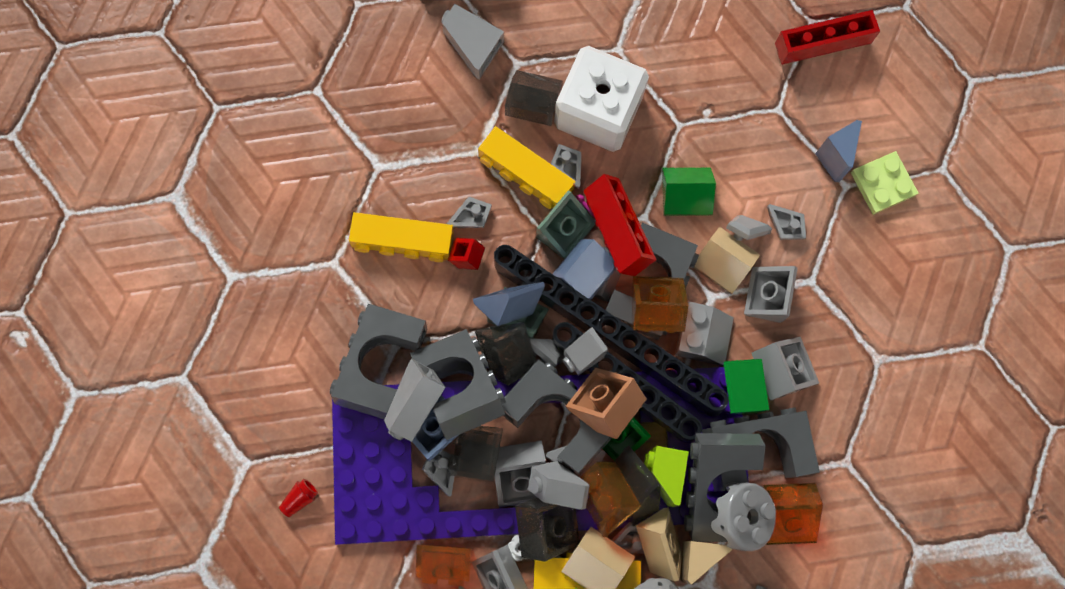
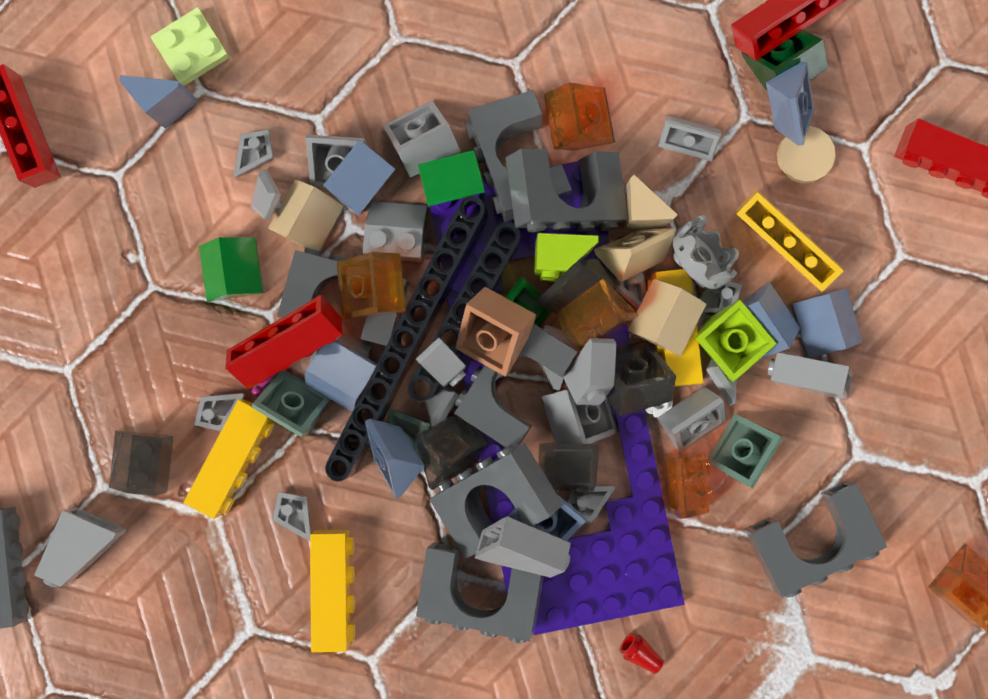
camera: 90 degrees left, 10 degrees up
red plate [448,238,485,270] -> none
white plate [554,46,649,152] -> none
light grey plate [711,482,776,551] -> none
none -> sand blue slope [323,140,395,215]

